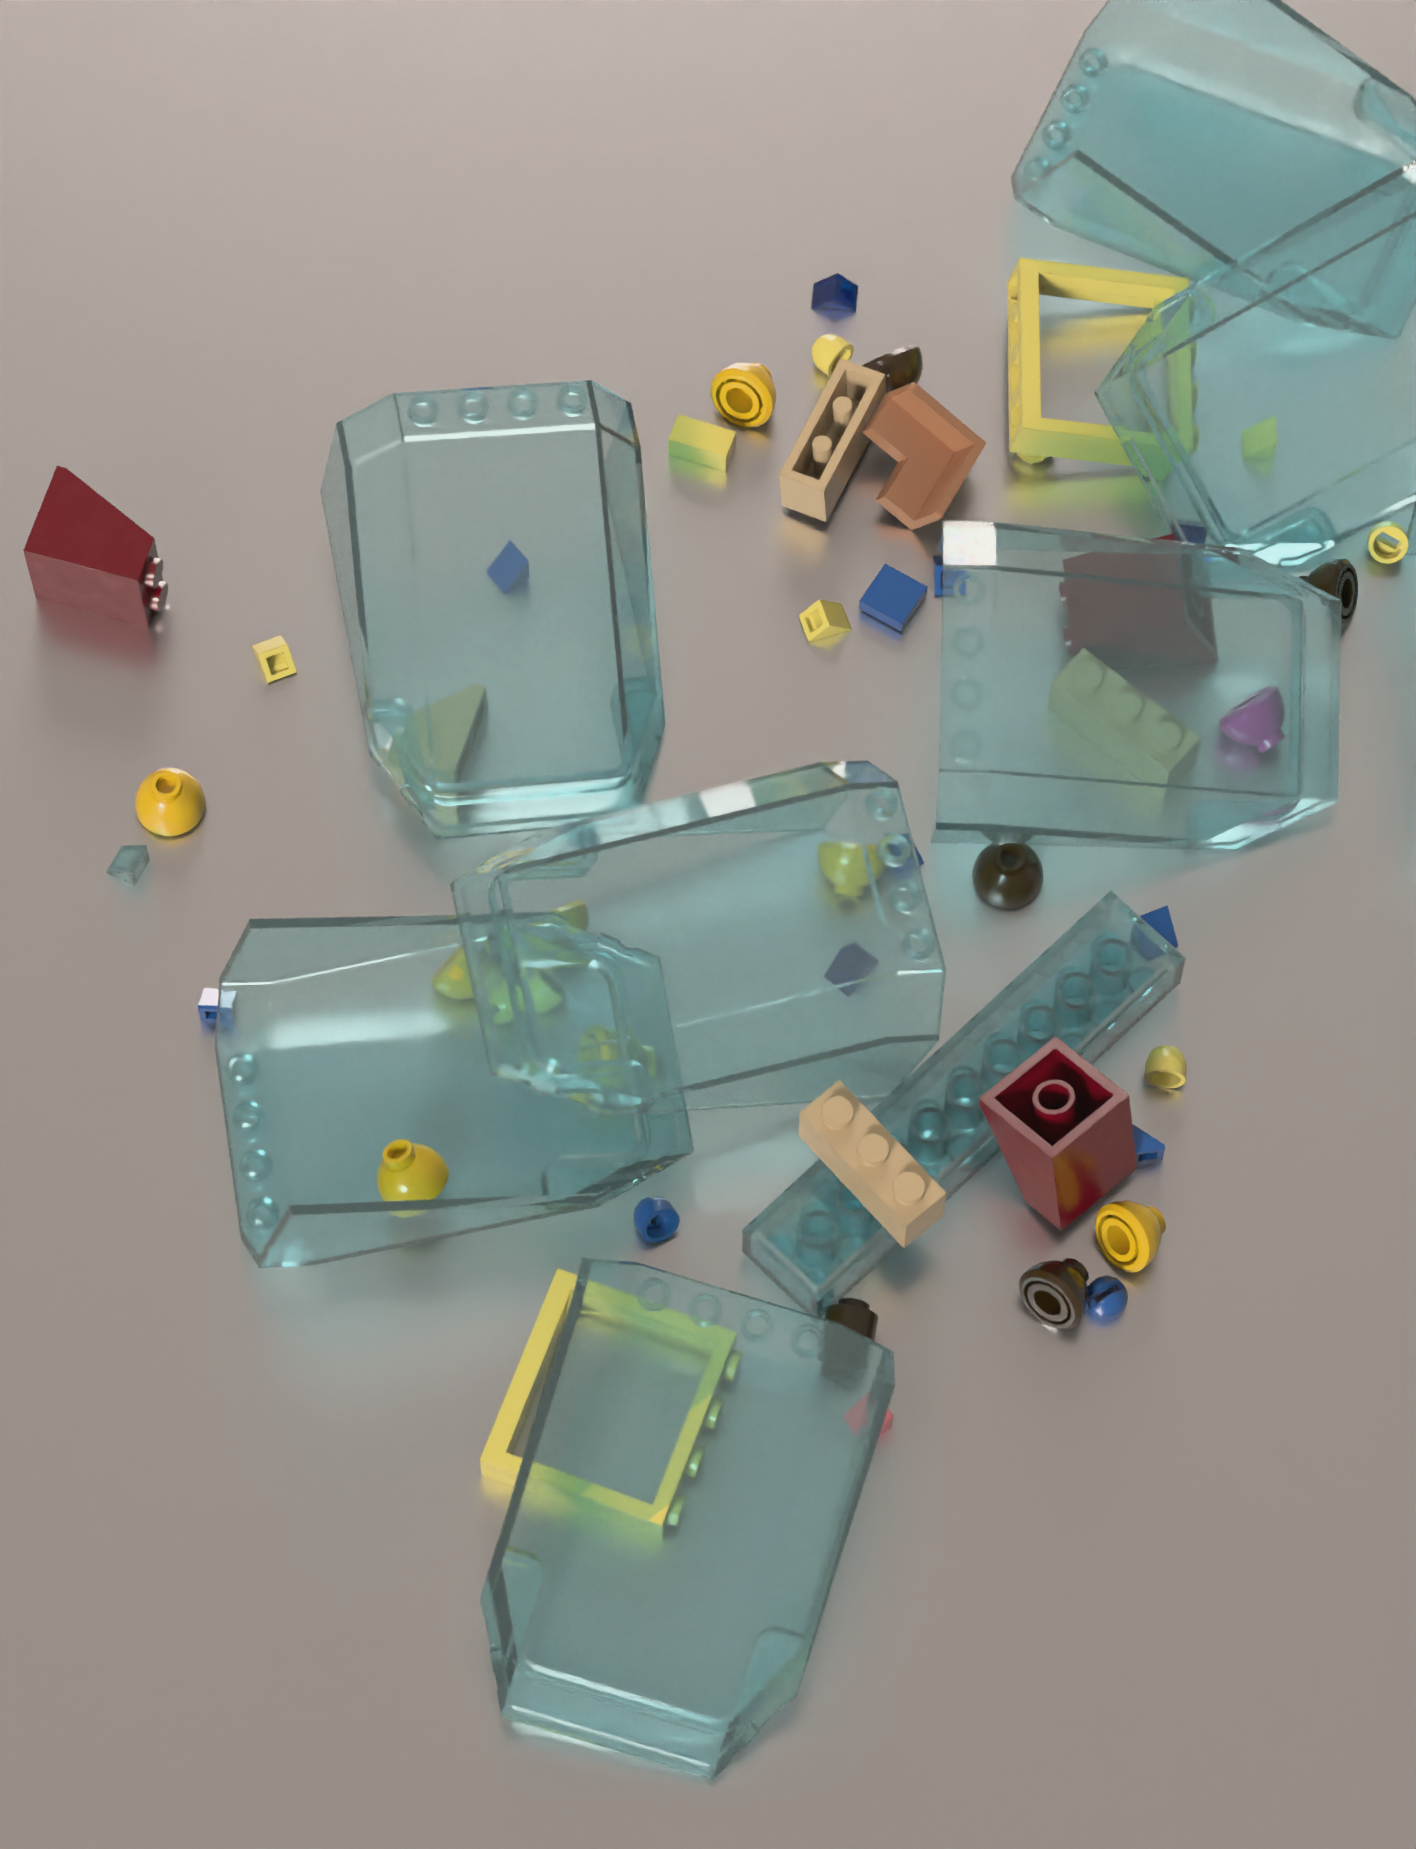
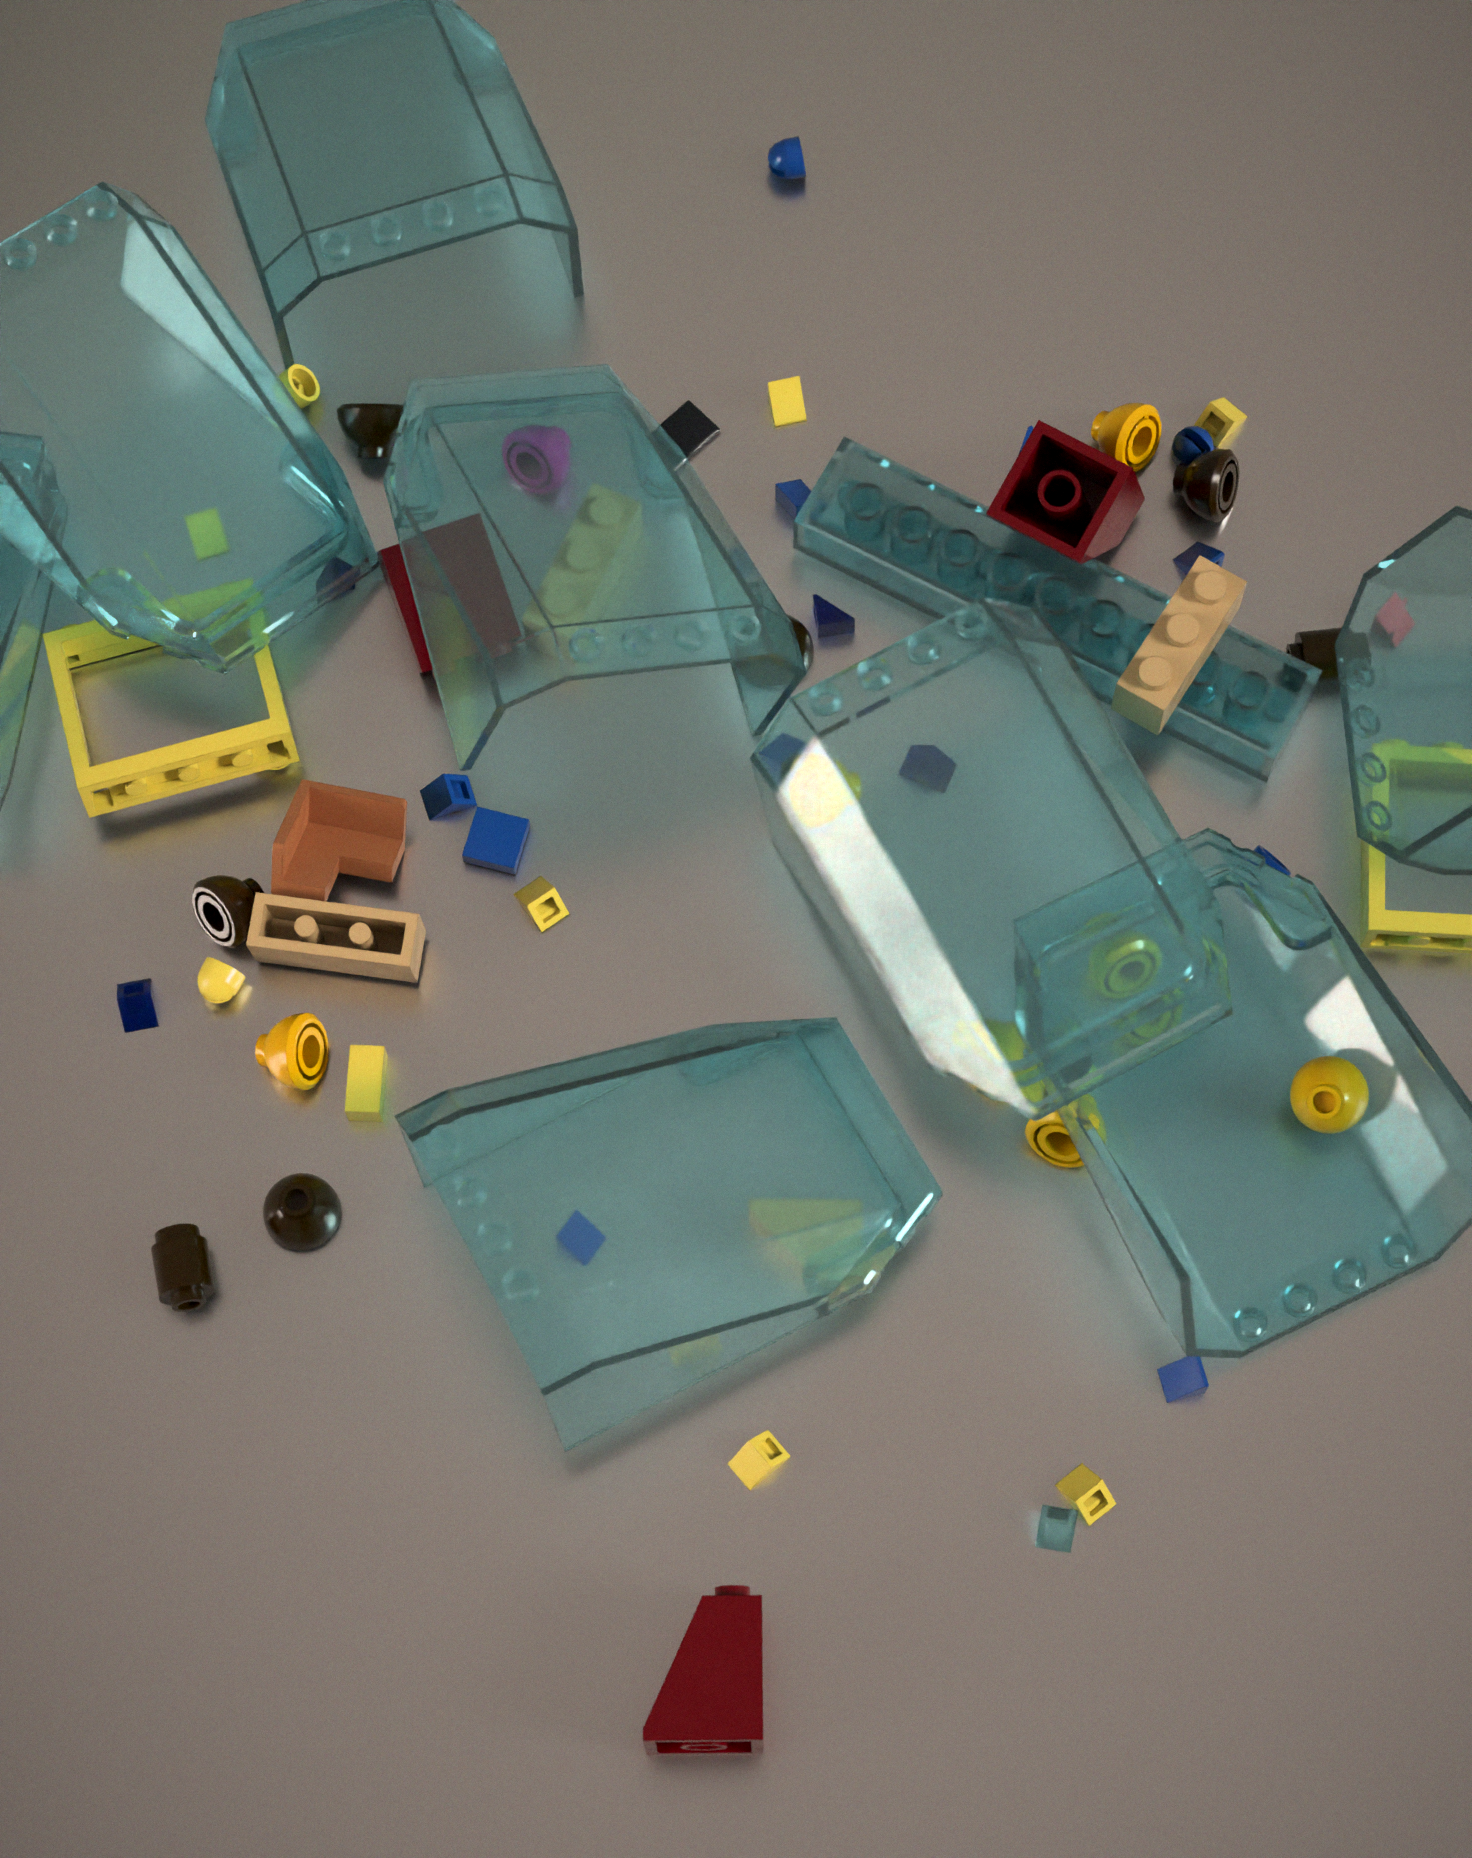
camera: 105 degrees left, 5 degrees up
yellow brick [135,768,206,836] -> none
light yellow hinge [1144,1045,1187,1088] -> none
none -> dark brown brick [151,1224,215,1312]
none -> dark brown brick [263,1173,341,1250]
none -> black piece [656,400,720,460]
none -> light yellow piece [768,376,807,427]
none -> clear blue piece [812,594,855,638]
none -> light yellow piece [1055,1463,1116,1526]
none -> blue piece [1173,542,1225,575]
none -> light yellow piece [1194,397,1248,447]

